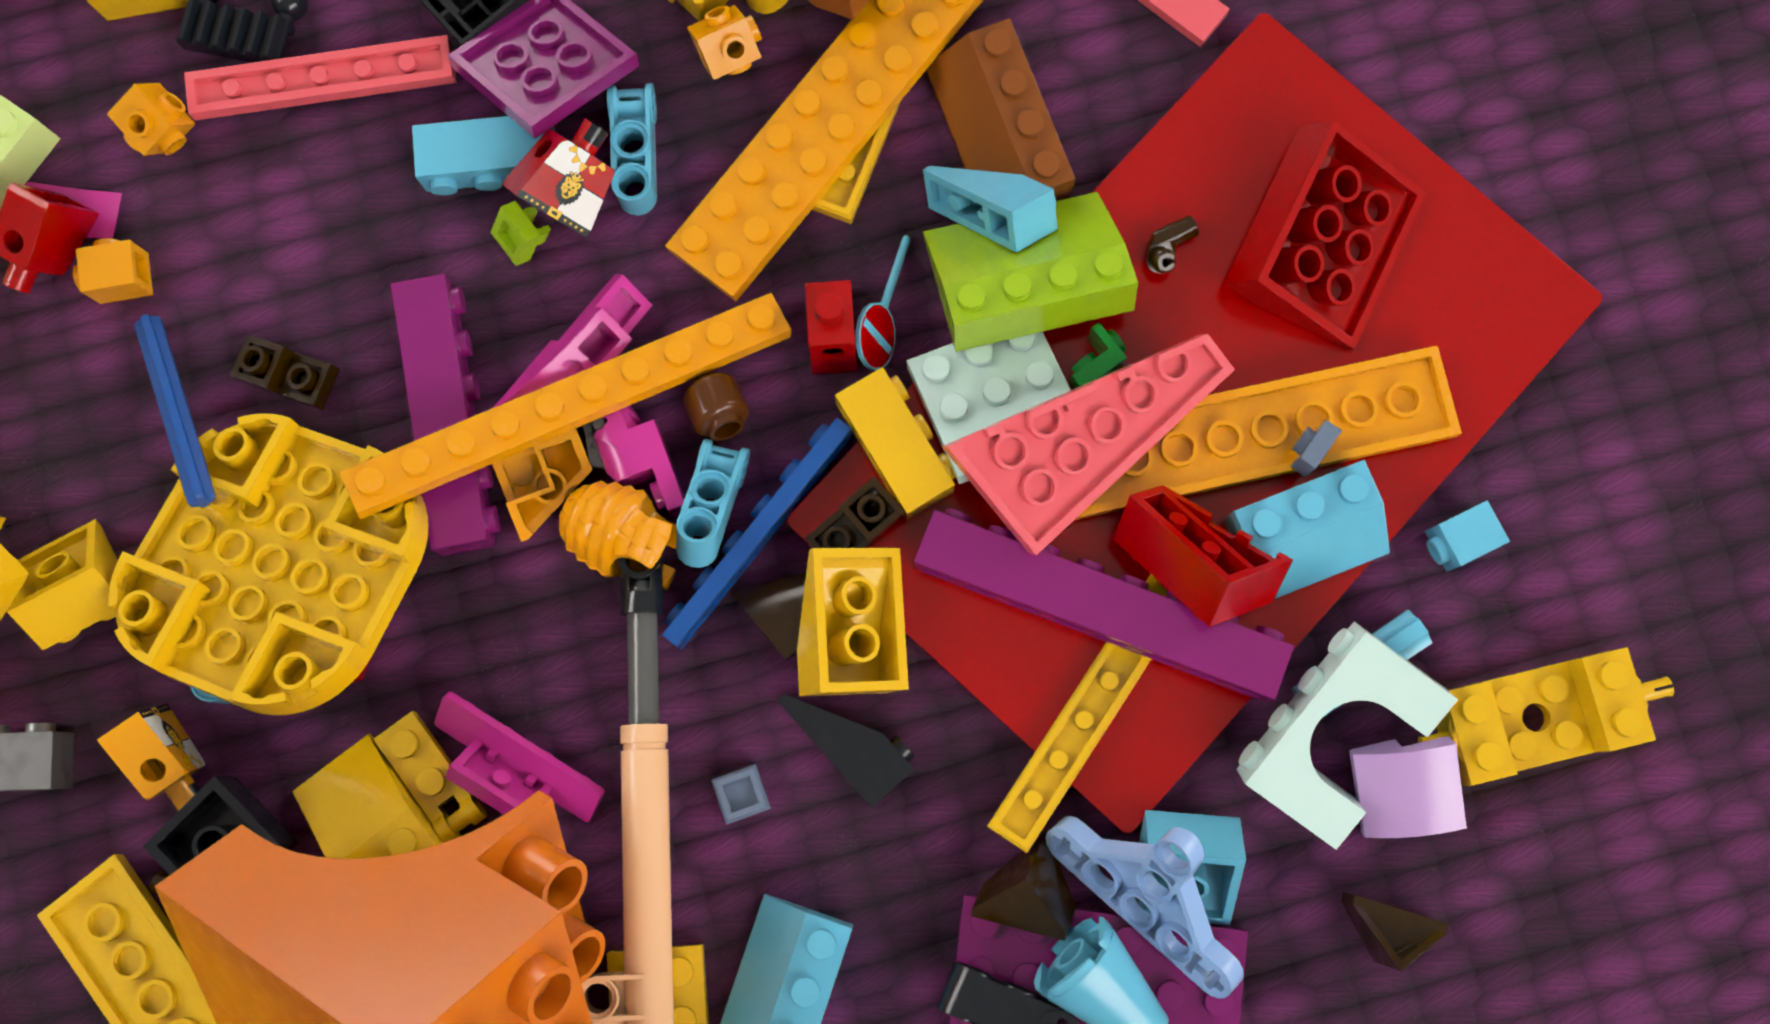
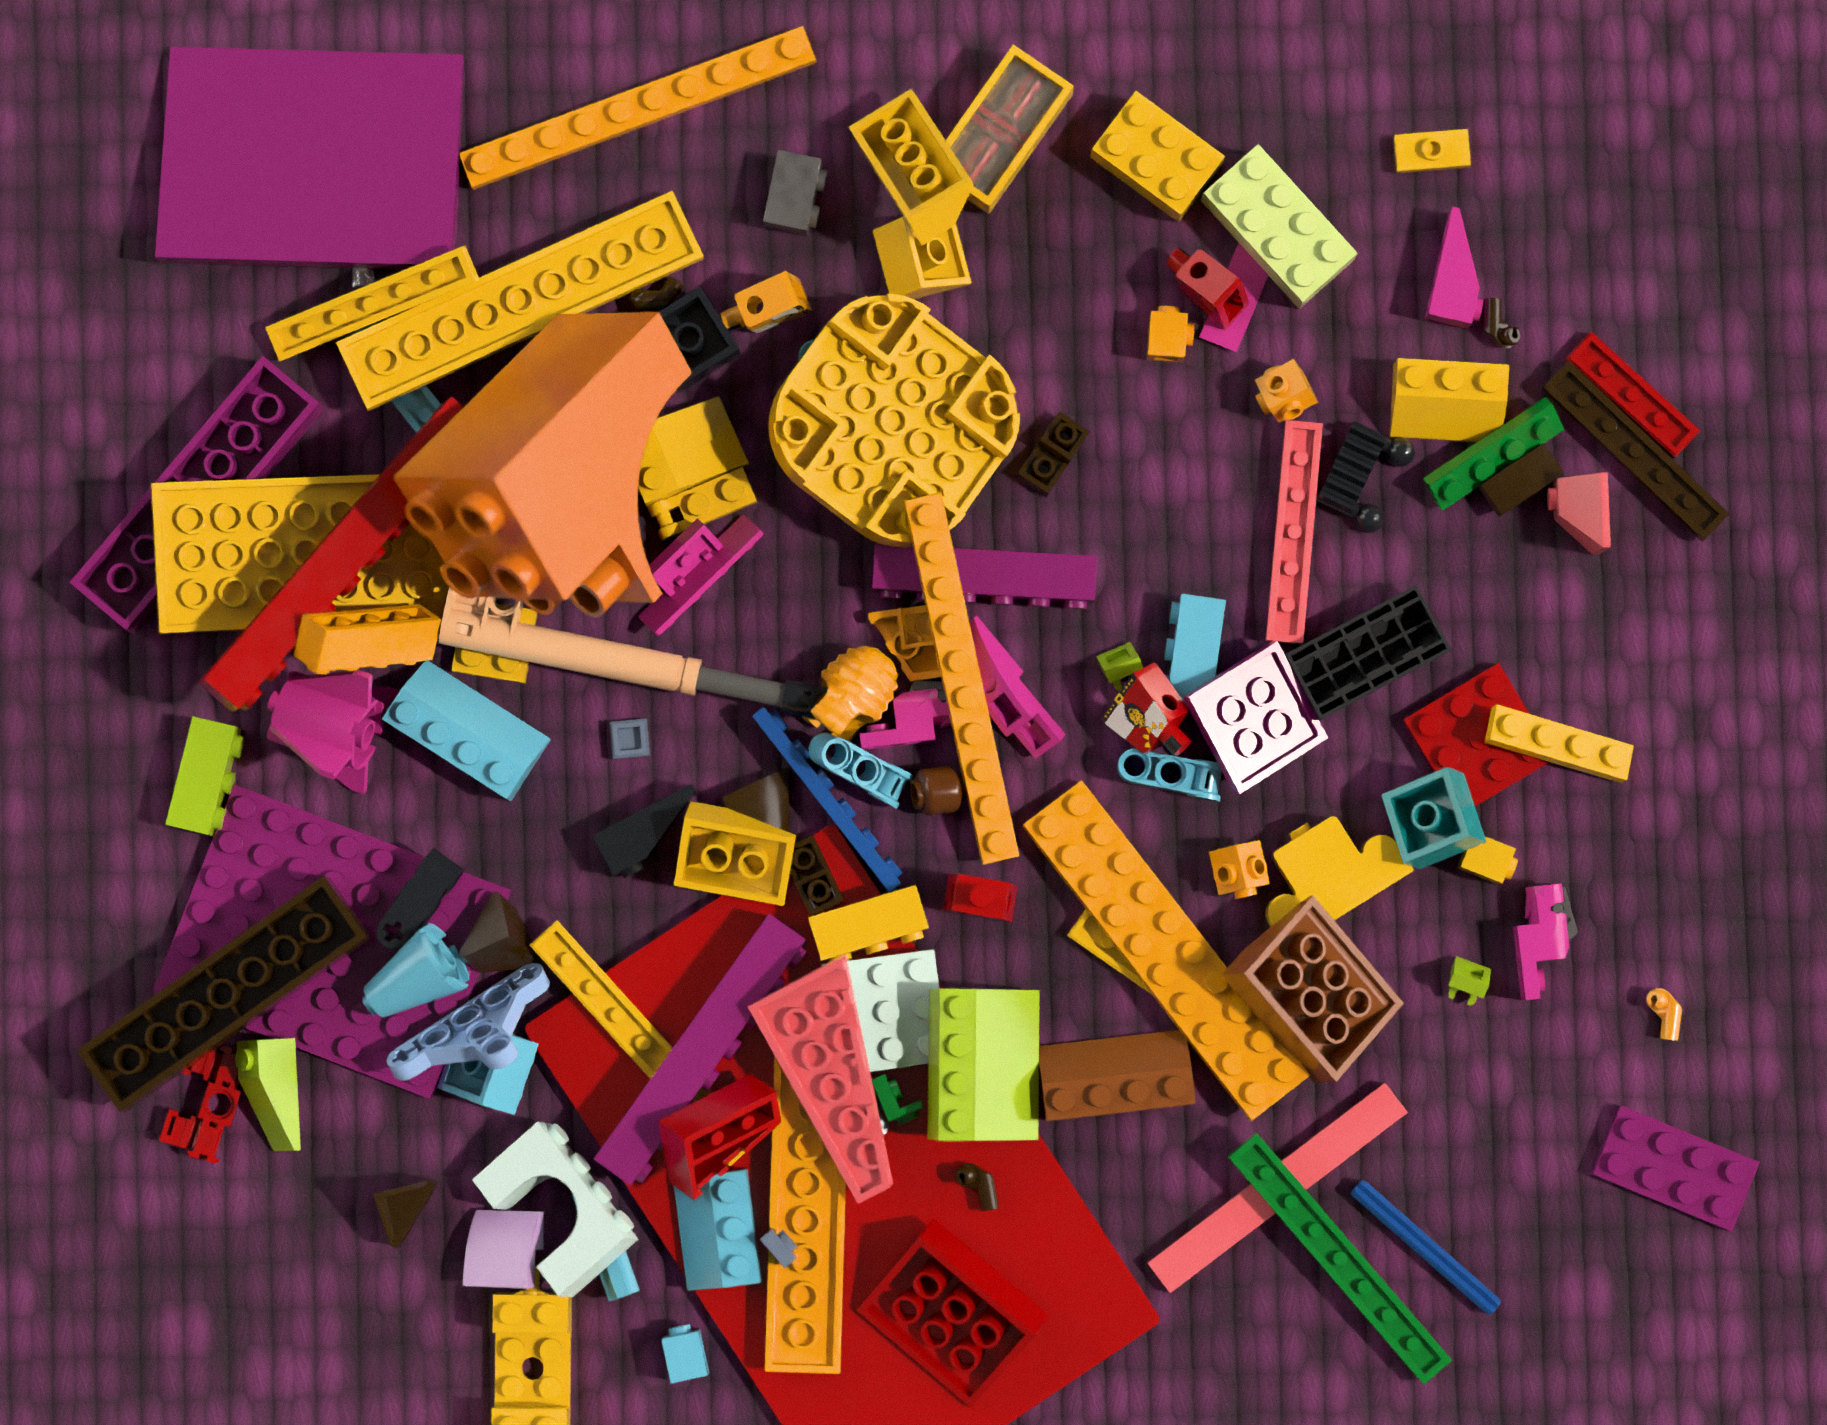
camera: 105 degrees right, 5 degrees up
blue axle [134,314,216,508] -> none
piece [855,235,911,370] -> none
medium azure slope [923,166,1058,253] -> none

